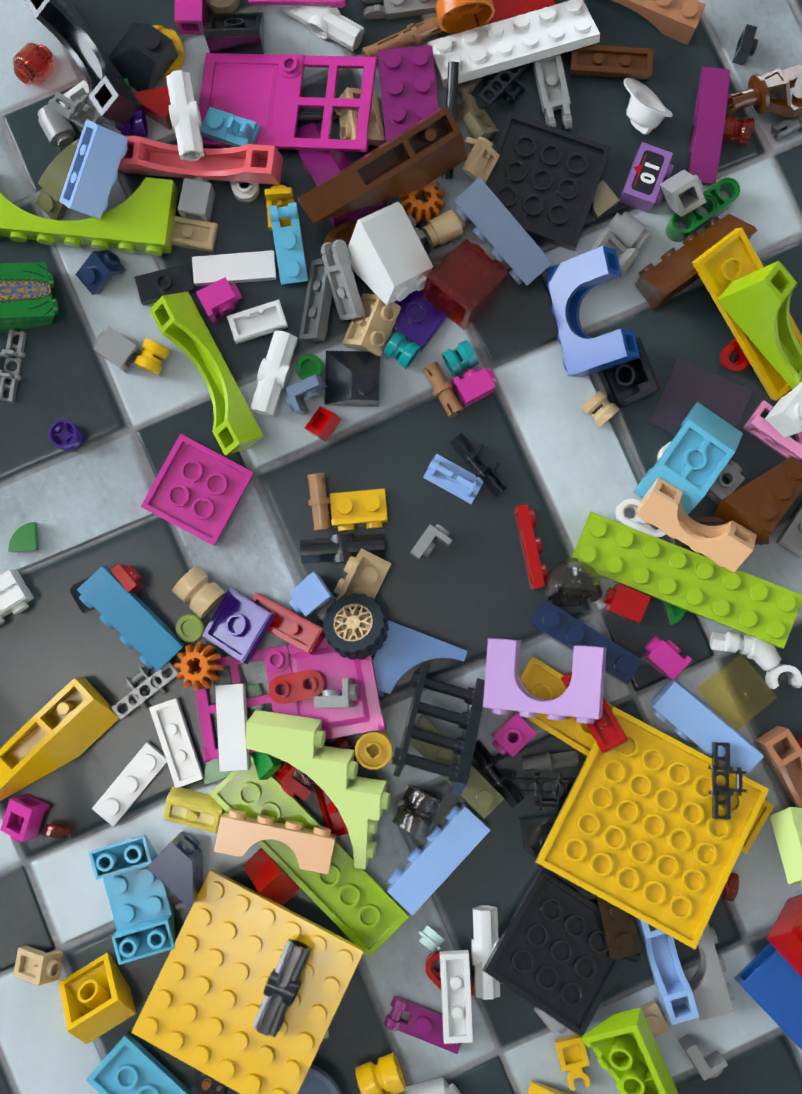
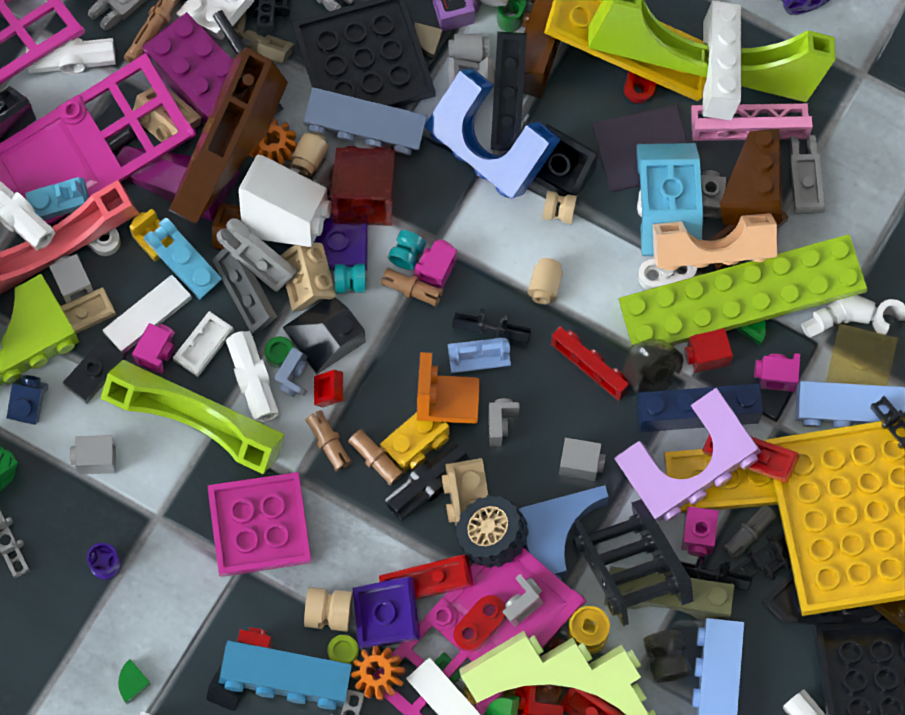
camera: 35 degrees left, 15 degrees down
yellow wheel [133,338,170,376] -> none
light blue slope [290,572,335,617] -> none
tan bracket [462,136,500,183] -> none
none -> medium nougat pin [305,410,352,472]
none -> orange bracket [417,352,479,424]
none -> black plate [490,31,527,151]
none -> tan brick [528,258,563,305]
none -> light grey brick [559,438,606,481]

